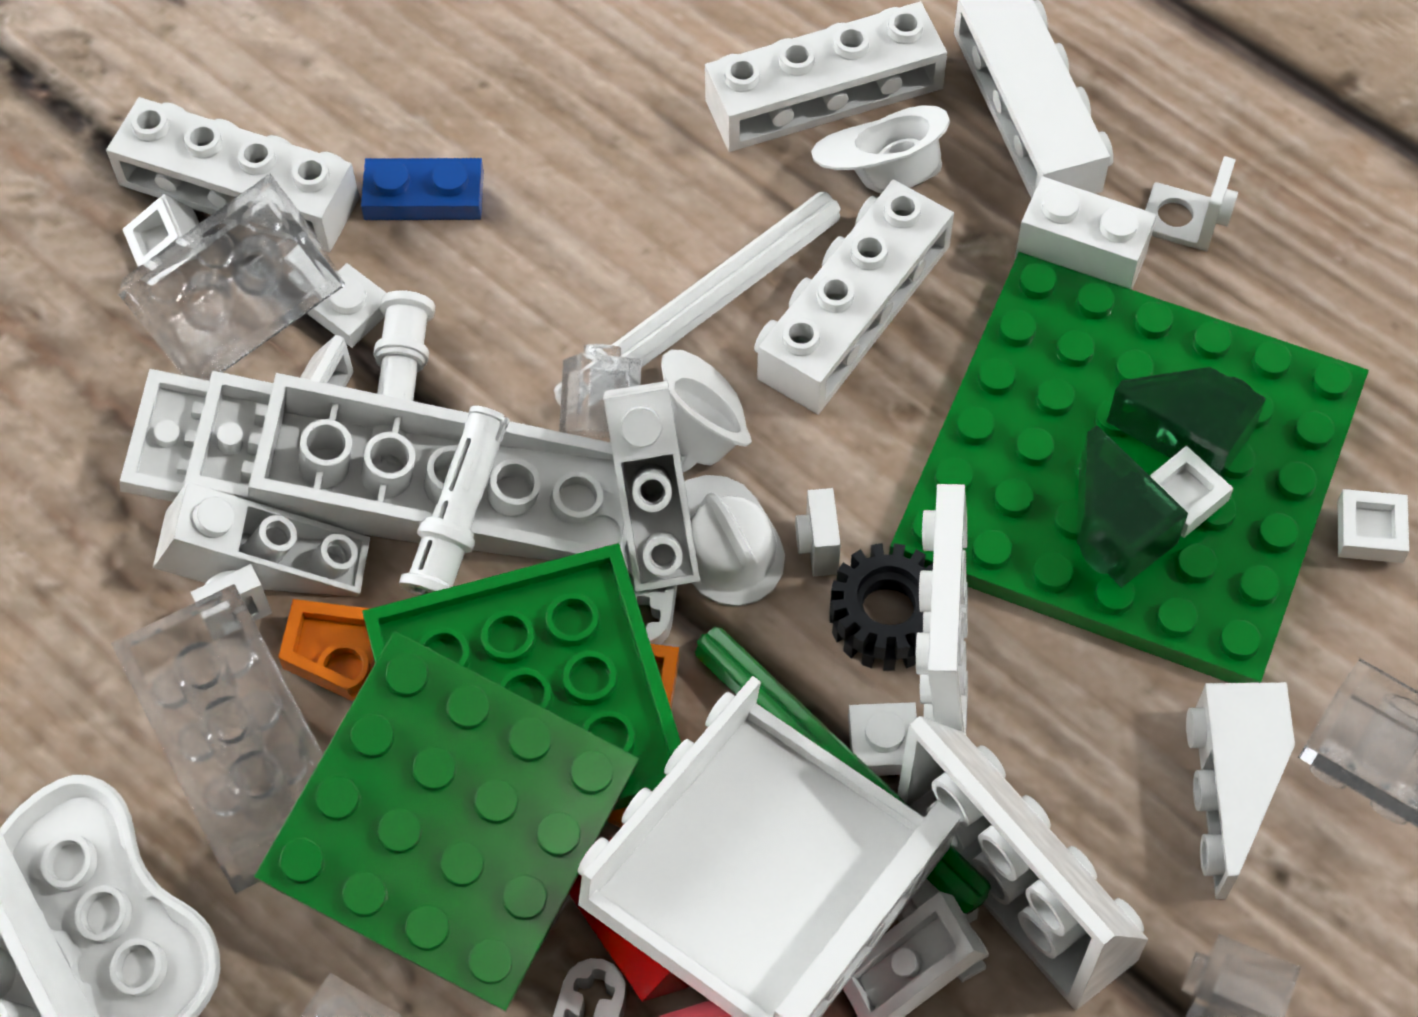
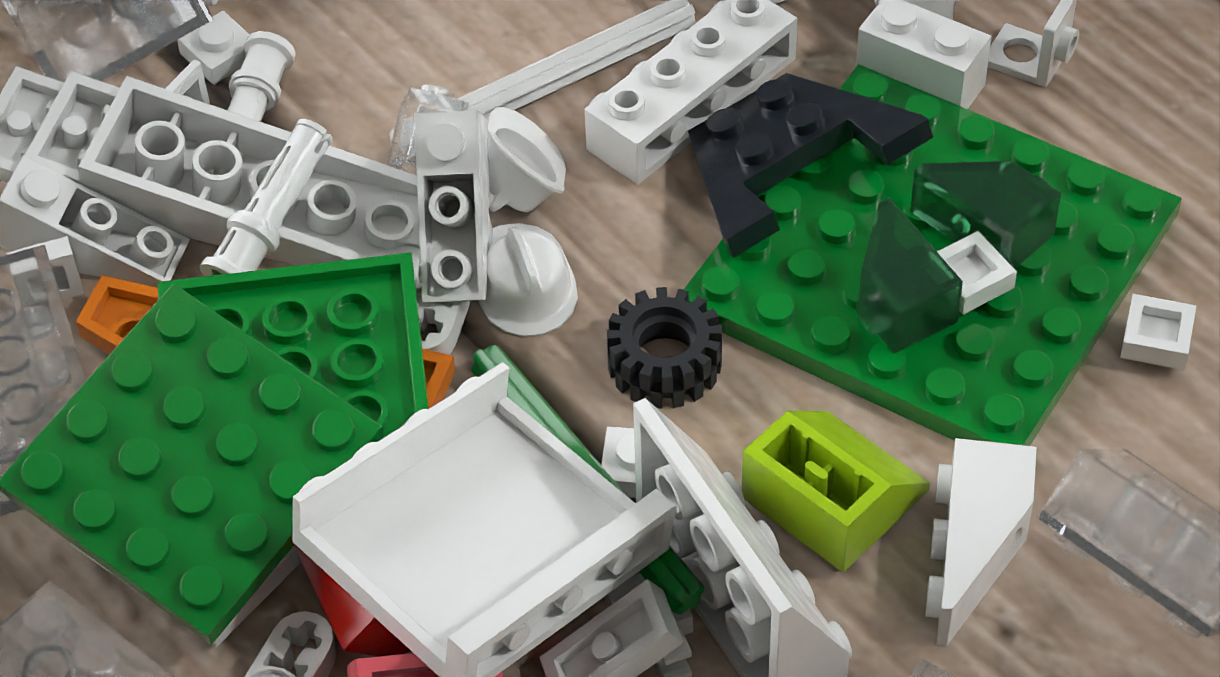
camera: 10 degrees right, 10 degrees down
white plate [795,488,841,577] -> none
white plate [916,484,968,735] -> none
none -> black wing [688,73,934,258]
none -> lime slope [742,411,930,573]

